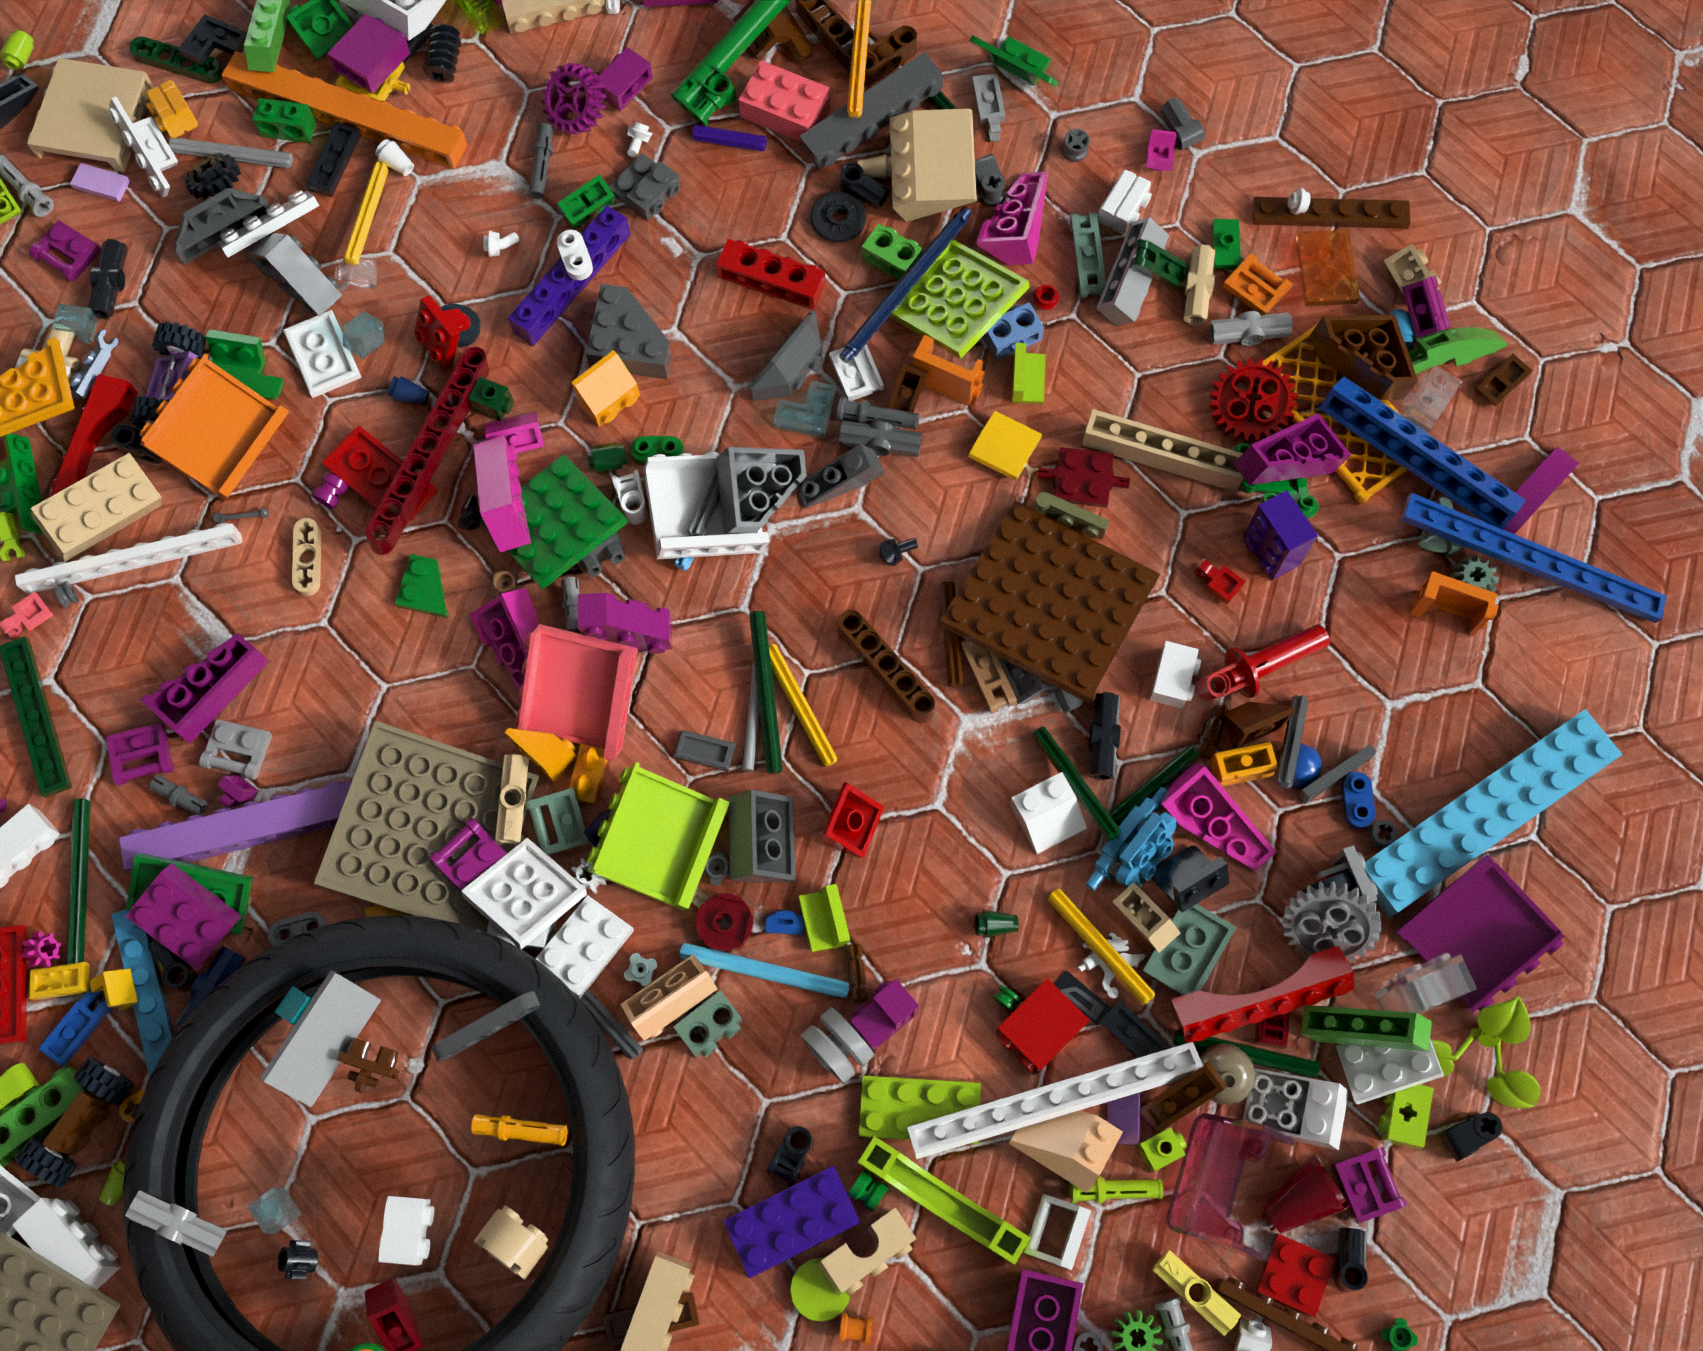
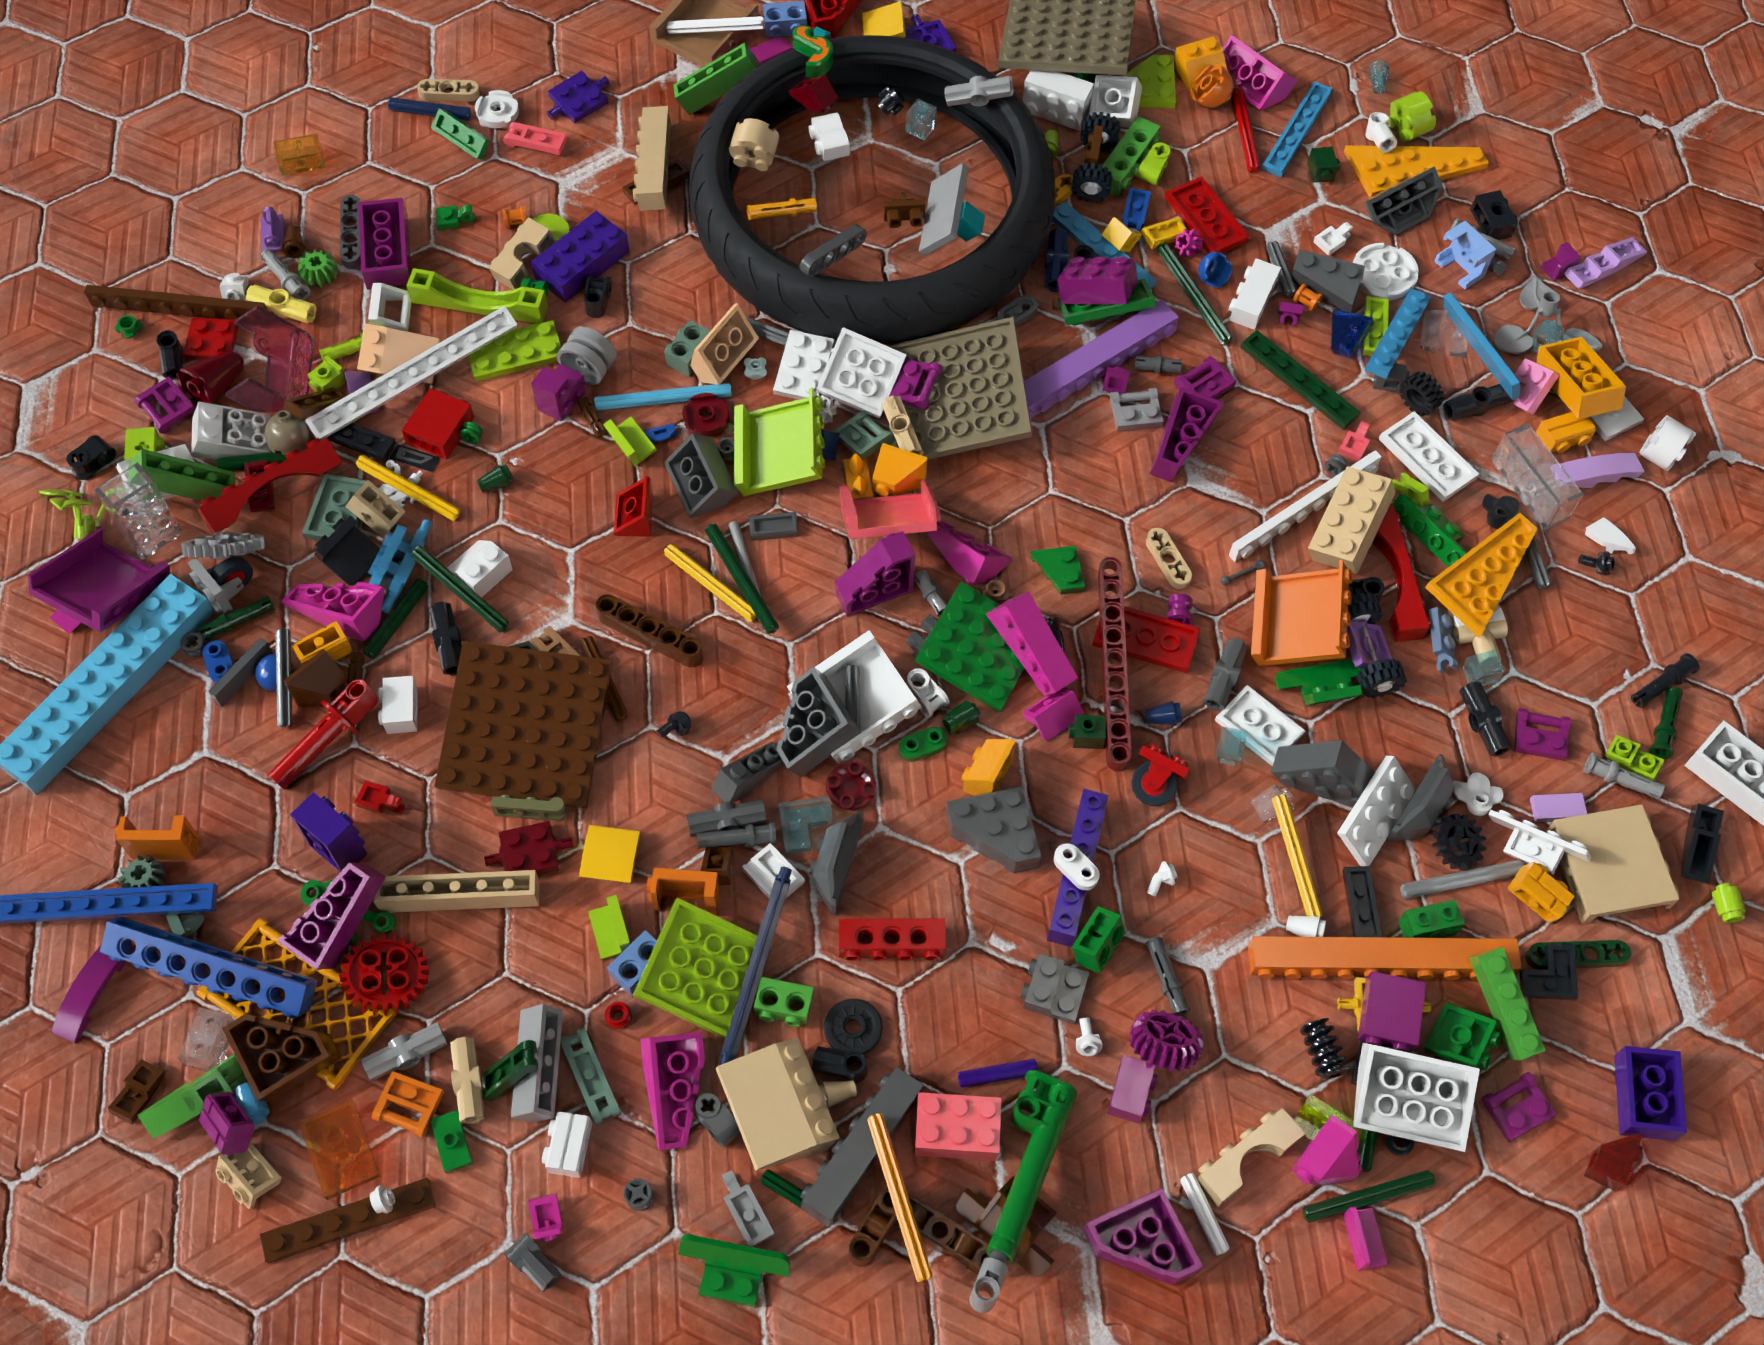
camera: 155 degrees right, 10 degrees down
none -> dark green pin [198,596,275,641]
none -> dark red dish [826,761,876,811]
none -> blue hair [1198,251,1232,288]
none -> dark grey piece [1203,638,1248,711]
none -> white plate [1453,772,1503,816]

